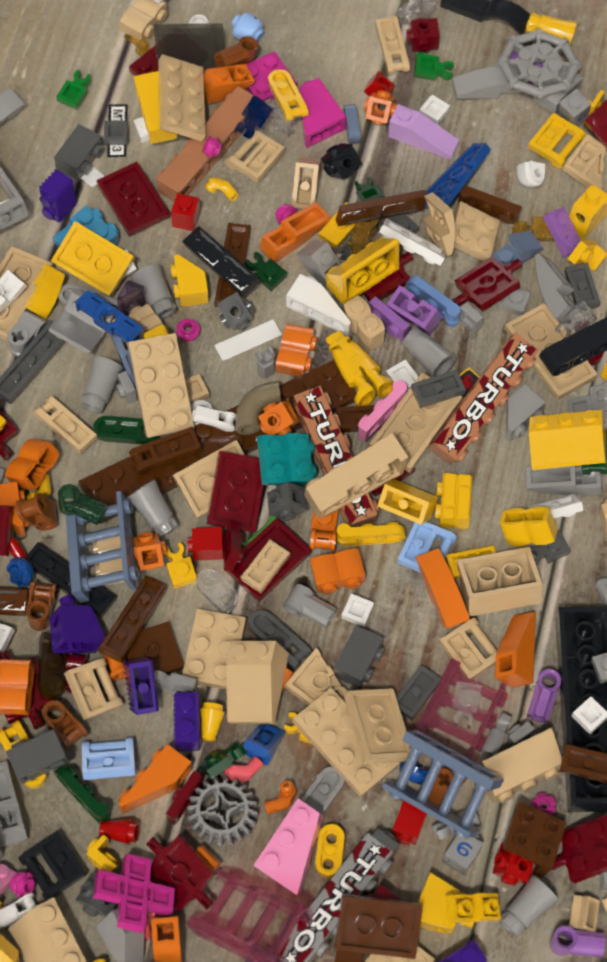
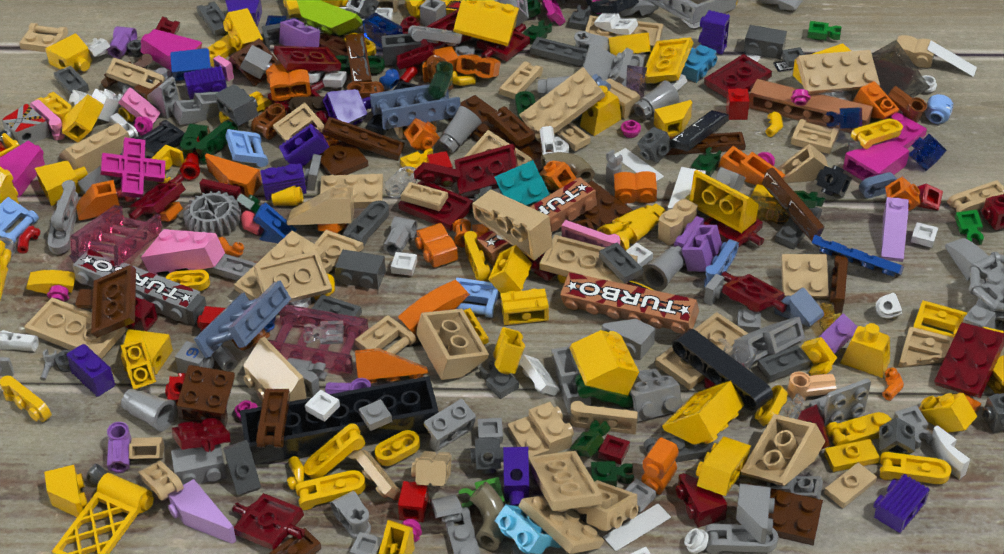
camera: 80 degrees right, 20 degrees down
blue piece [75,290,144,342] -> none
white plate [379,218,446,266] -> none
tan slope [423,192,455,256] -> none
none -> dark green leg [180,124,210,160]
none -> clear blue brick [909,134,947,171]

